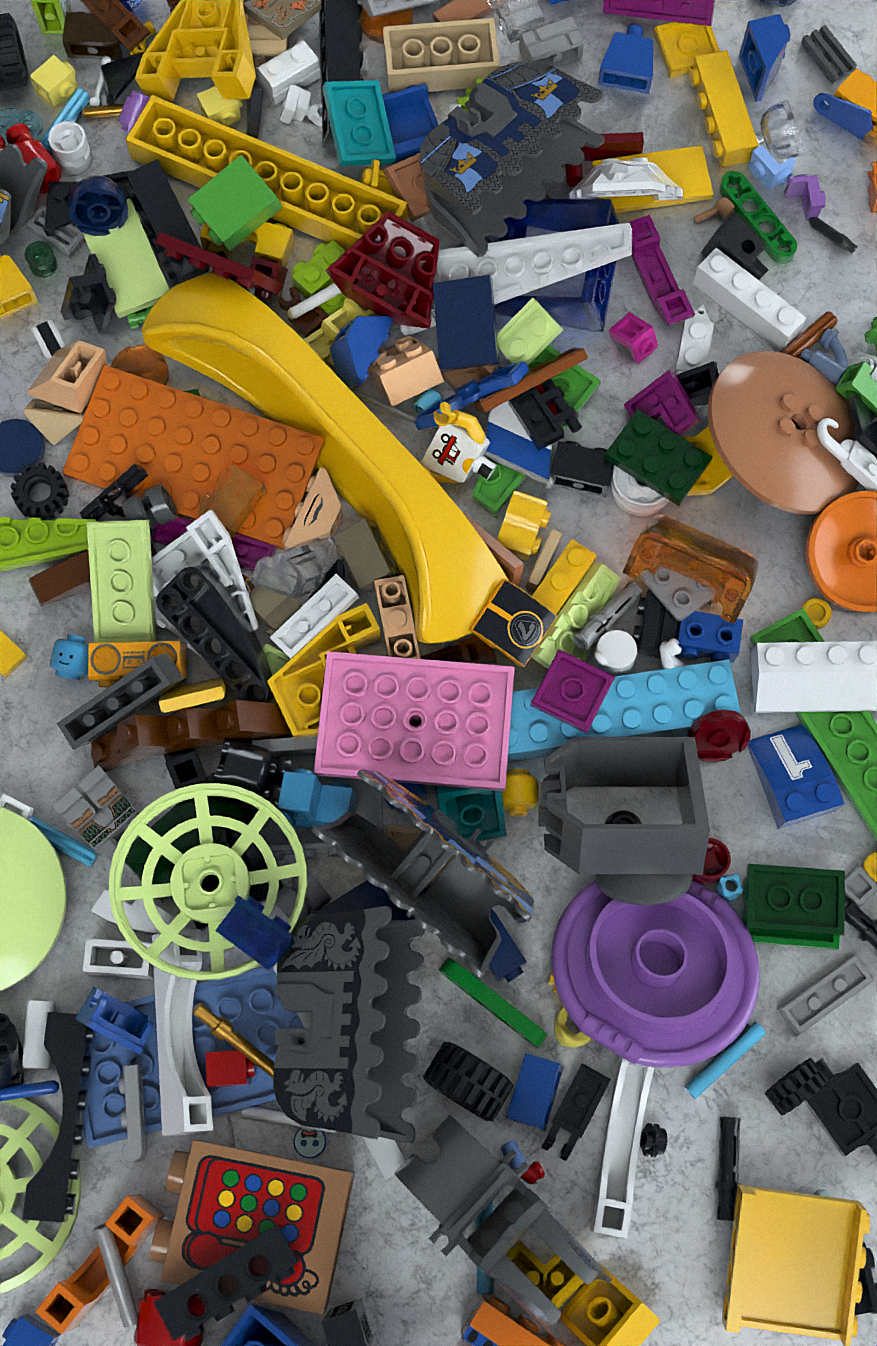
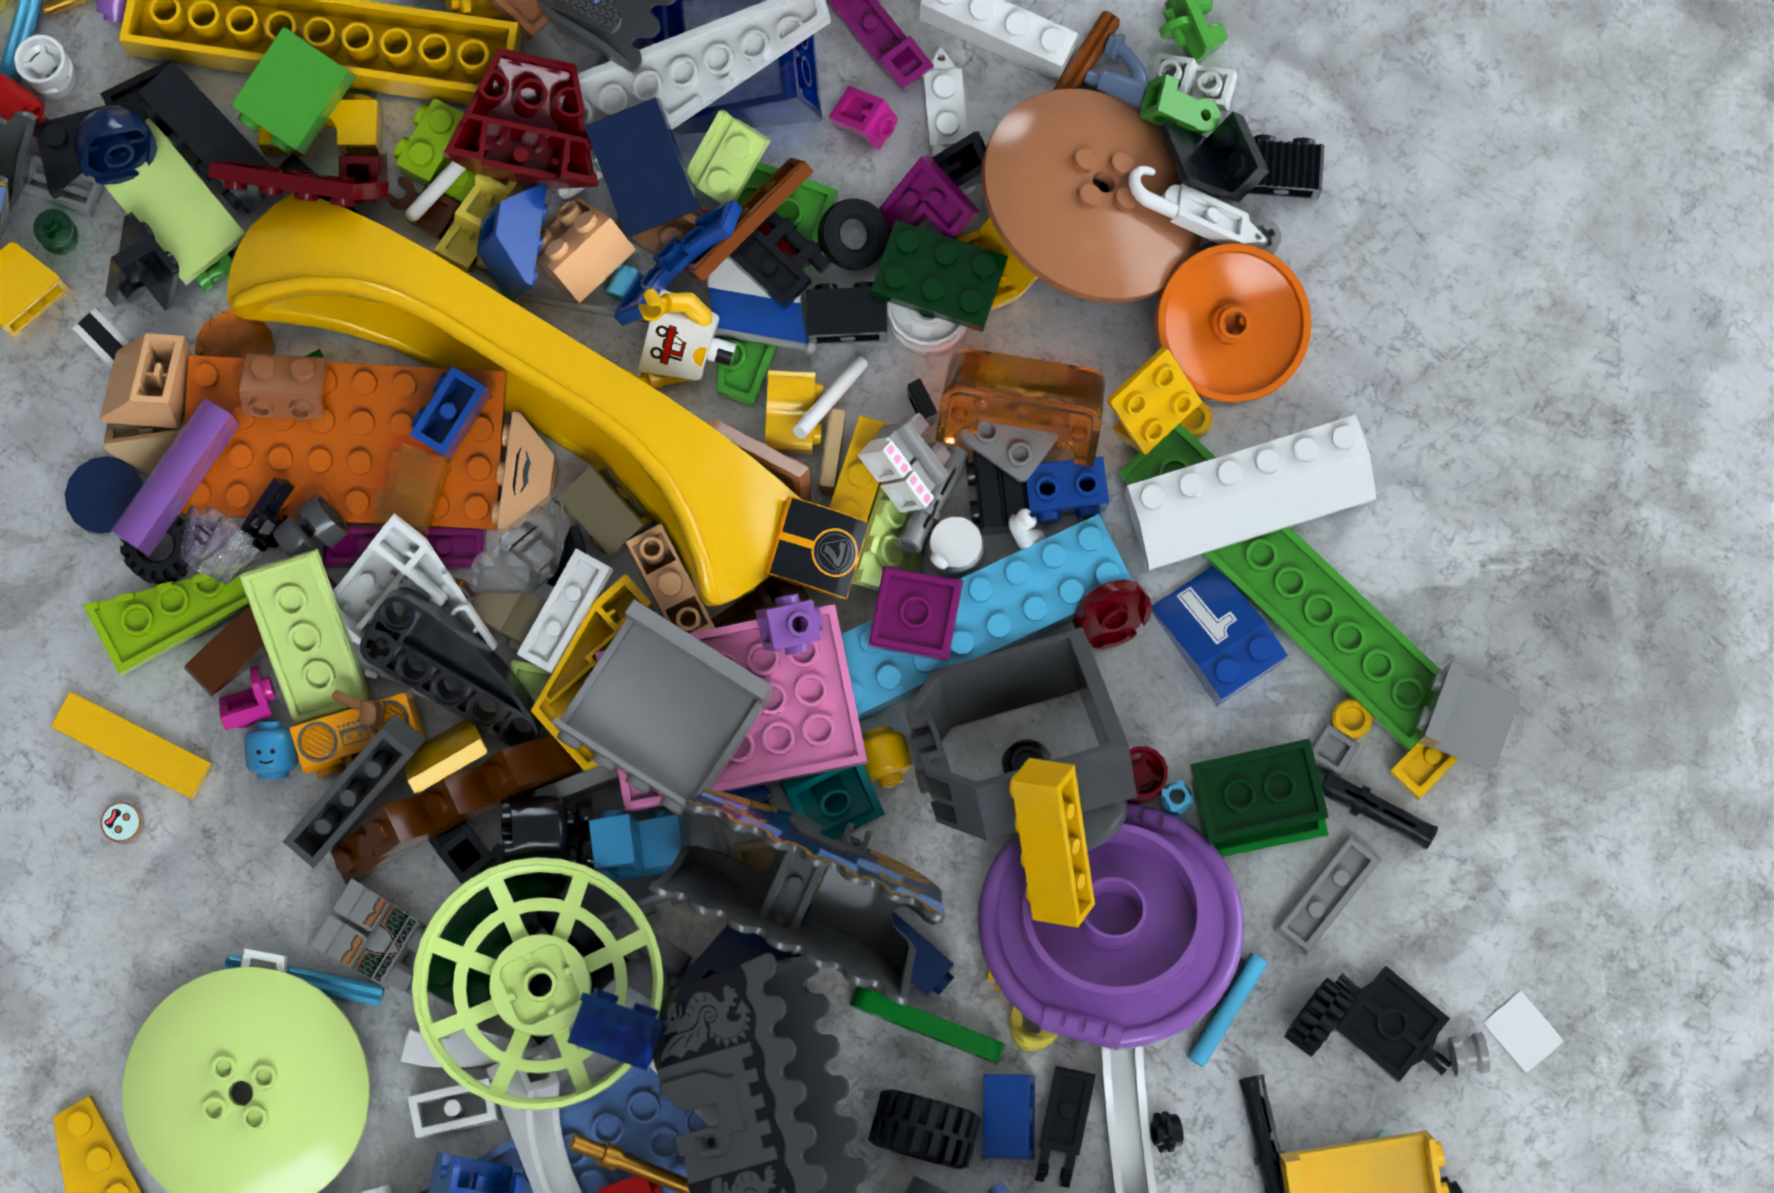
camera: 15 degrees left, 5 degrees up
none -> medium lavender brick [111,398,240,557]
none -> clear slope [180,505,263,584]
none -> dark pink bracket [219,665,276,731]
none -> nougat bracket [239,353,328,420]
none -> medium nougat hand [332,690,384,725]
none -> blue brick [409,366,493,460]
none -> light grey panel [552,599,774,816]
none -> medium lavender brick [755,594,823,655]
none -> white bar [792,356,868,439]
none -> black tyre [818,198,889,270]
none -> hips [857,413,951,513]
none -> black tile [907,378,938,427]
none -> yellow brick [1009,758,1095,928]
none -> yellow bracket [1107,347,1202,455]

